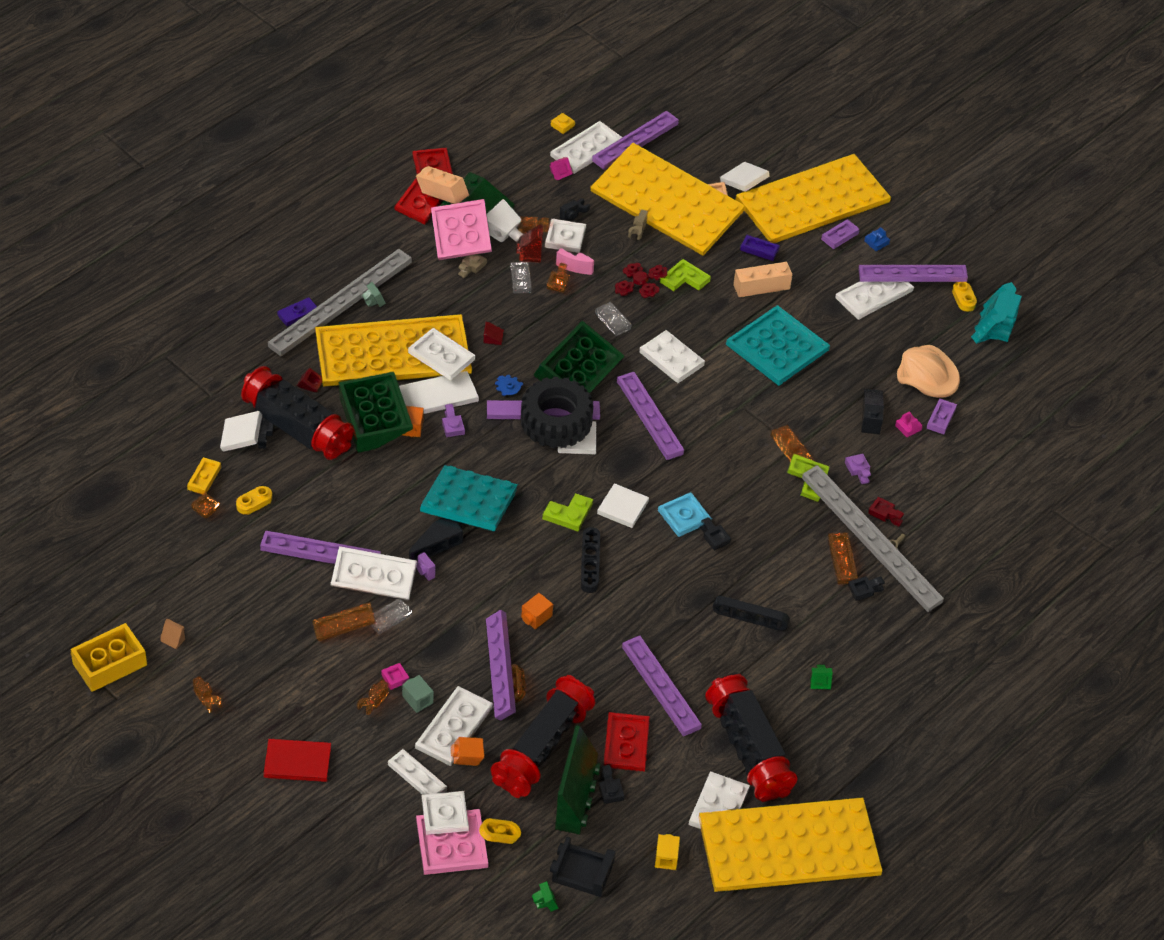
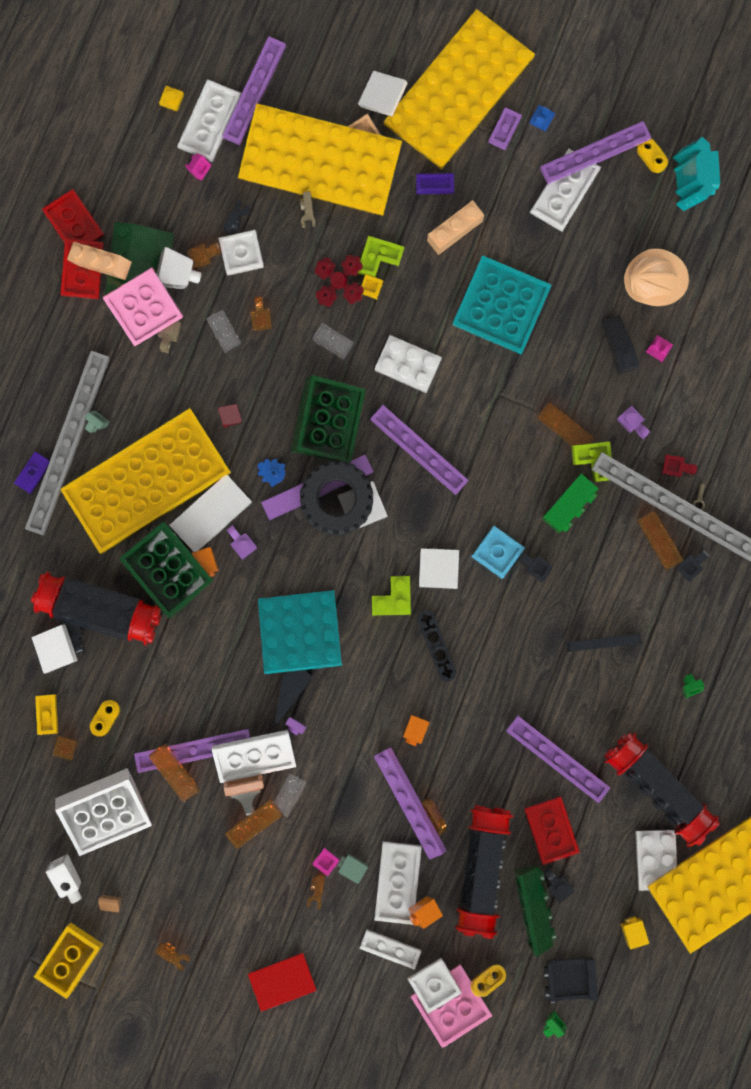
camera: 20 degrees left, 35 degrees up
dark red slope [296,368,322,393] -> none
white plate [408,328,475,381] -> none
clear red slope [516,224,543,263] -> none
bright pink slope [556,249,594,275] -> none
medium lavender plate [927,398,957,434] -> none
none -> white torso [46,854,82,904]
none -> white slope [55,768,152,856]
none -> clear orange plate [149,744,199,802]
none -> nougat piece [224,774,264,815]
none -> yellow plate [361,274,383,300]
none -> green brick [542,474,599,533]

